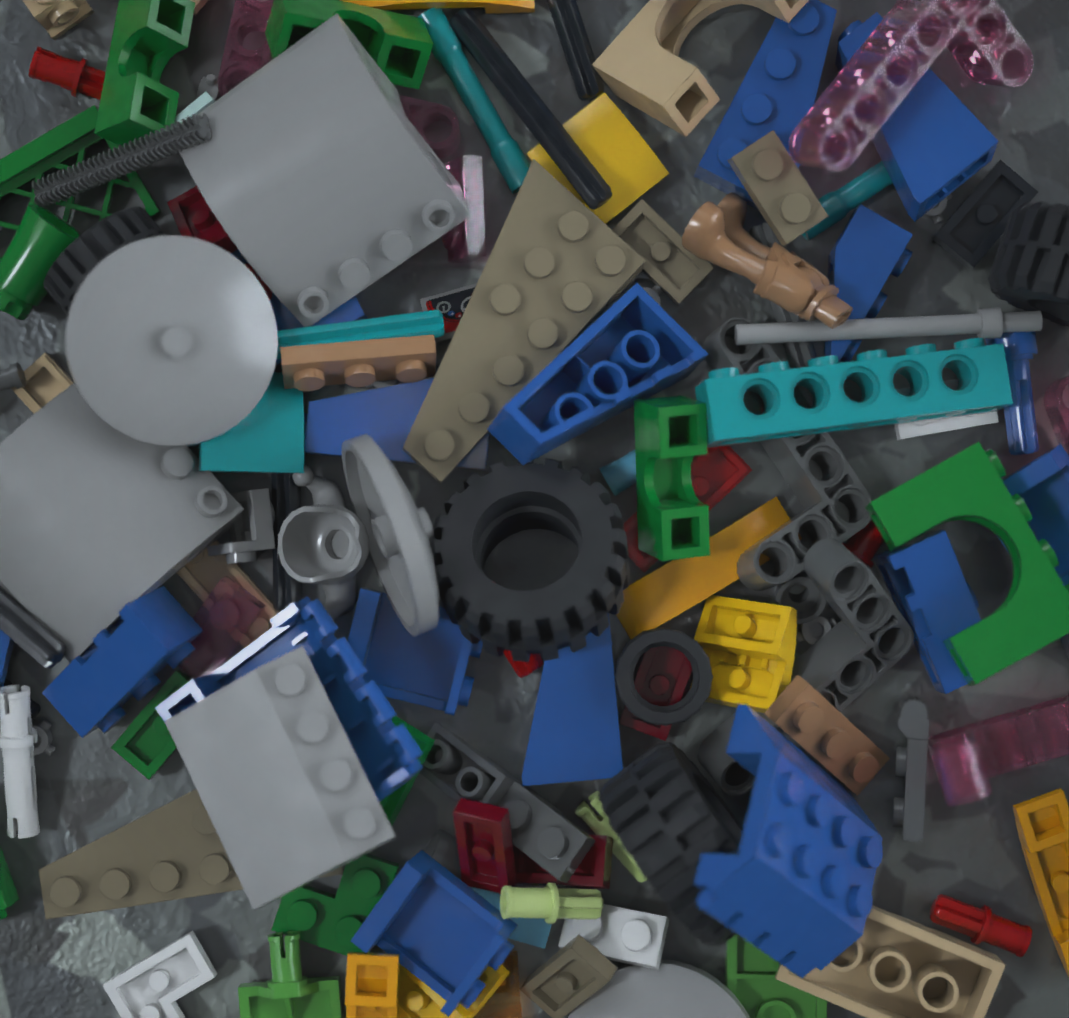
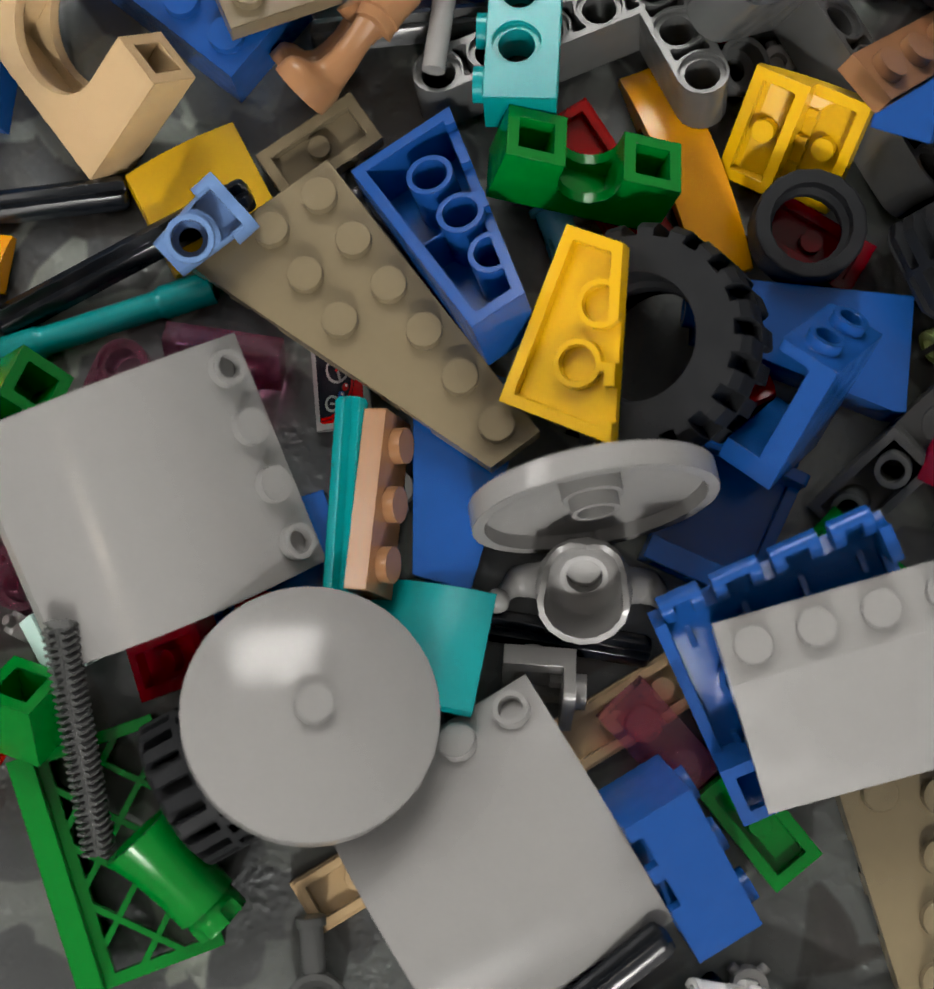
camera: 85 degrees left, 5 degrees down
none -> medium blue plate [153,171,260,277]
none -> yellow wing [499,224,630,442]
none -> blue panel [718,303,883,490]

